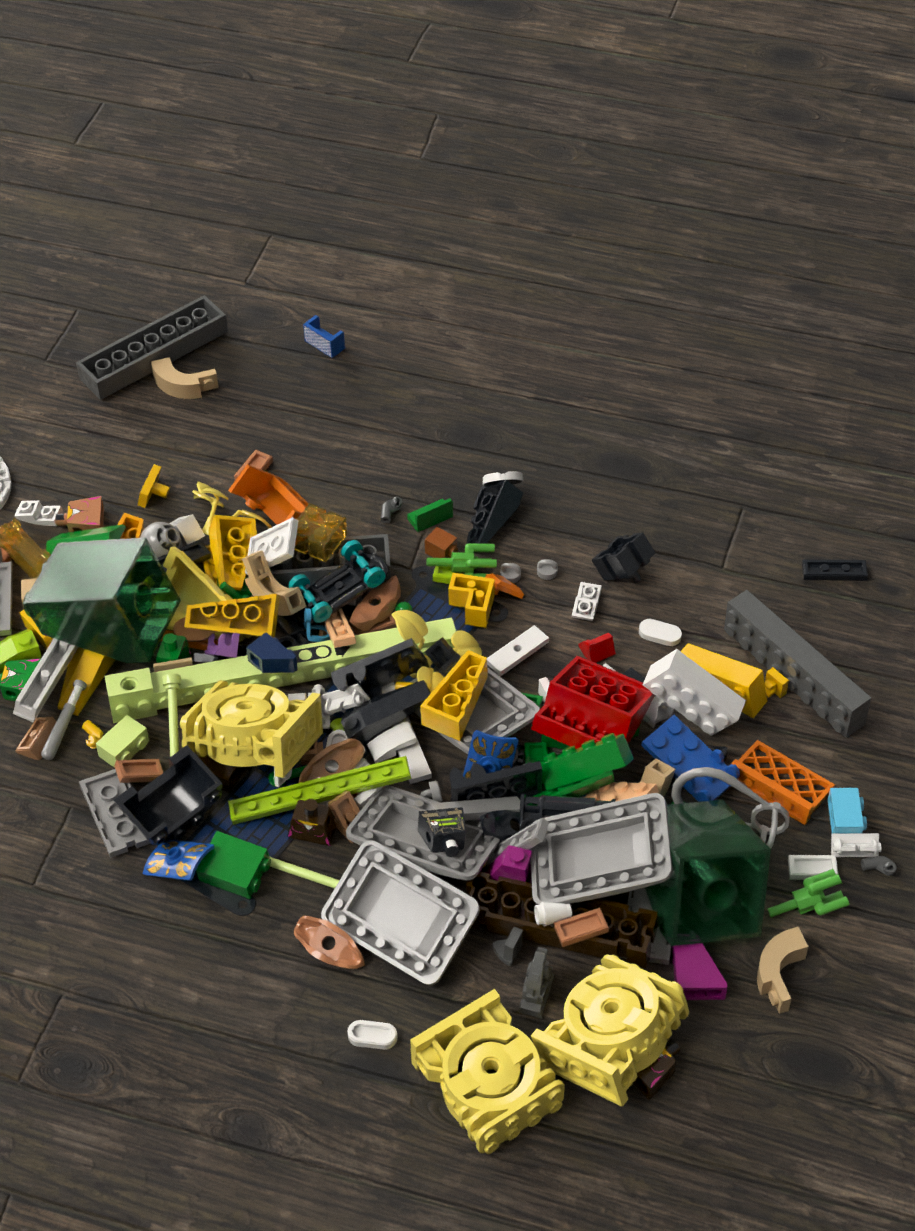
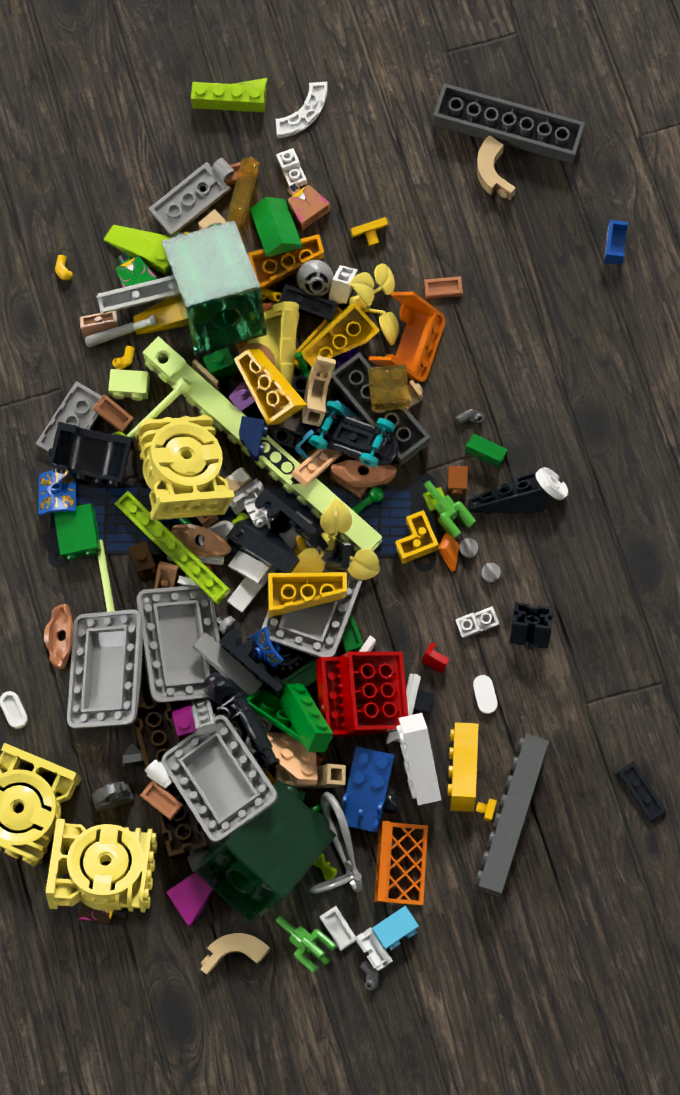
camera: 60 degrees right, 25 degrees up
white tile [245,518,298,575] -> none
black torso [417,807,466,857] -> none
white tile [487,625,549,676] -> none

